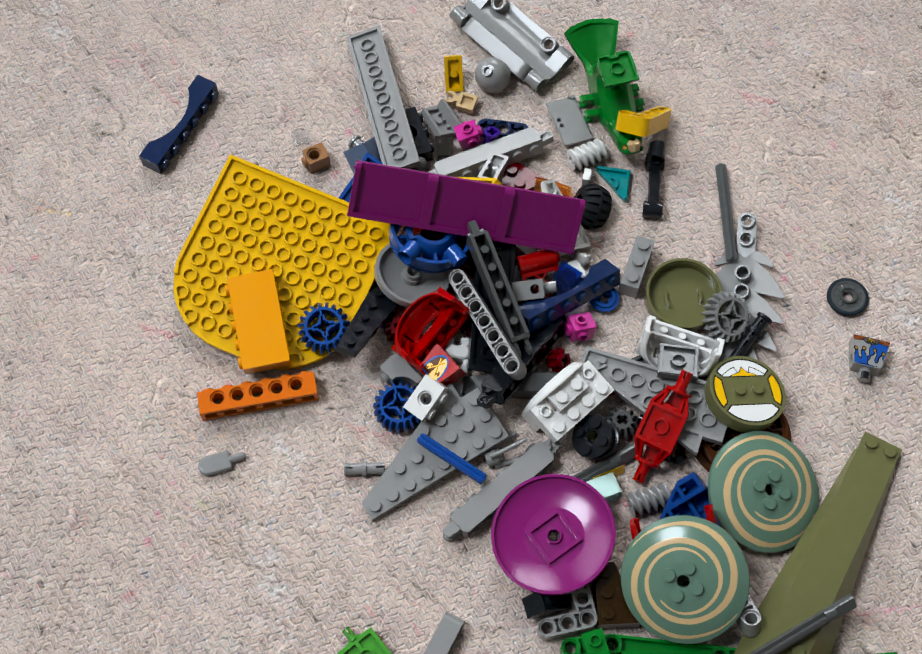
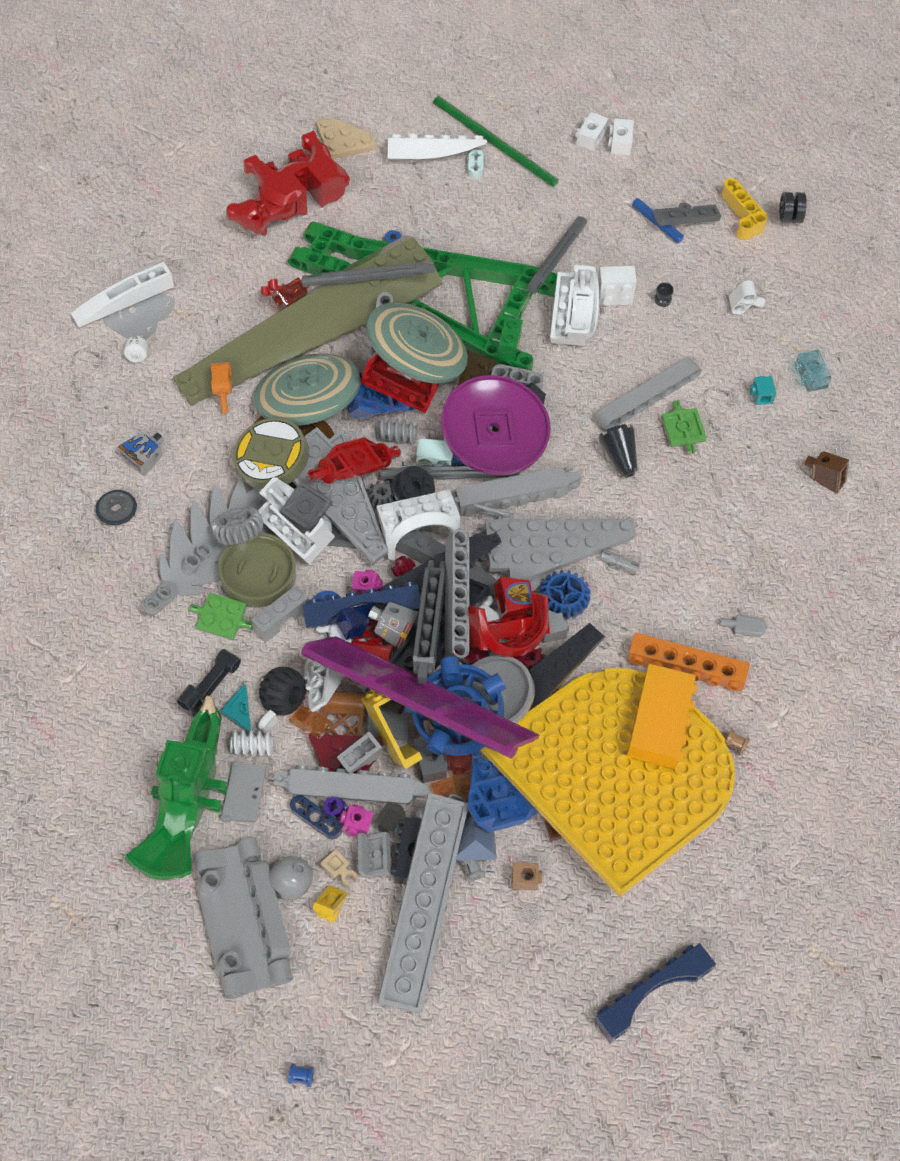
camera: 155 degrees left, 5 degrees down
blue gear [298,302,350,354] -> none
white brick [403,374,449,421] -> none
blue axle [417,433,487,484] -> none
yellow beam [615,106,672,137] -> none
dark grey axle [715,163,737,262] -> none
black pin [729,312,773,357] -> none
none -> bright green plate [189,593,253,640]
none -> orange beam [211,362,232,414]
none -> clear red torso [261,277,310,310]
none -> black cone [598,424,638,478]
none -> medium nougat bush [725,730,750,755]

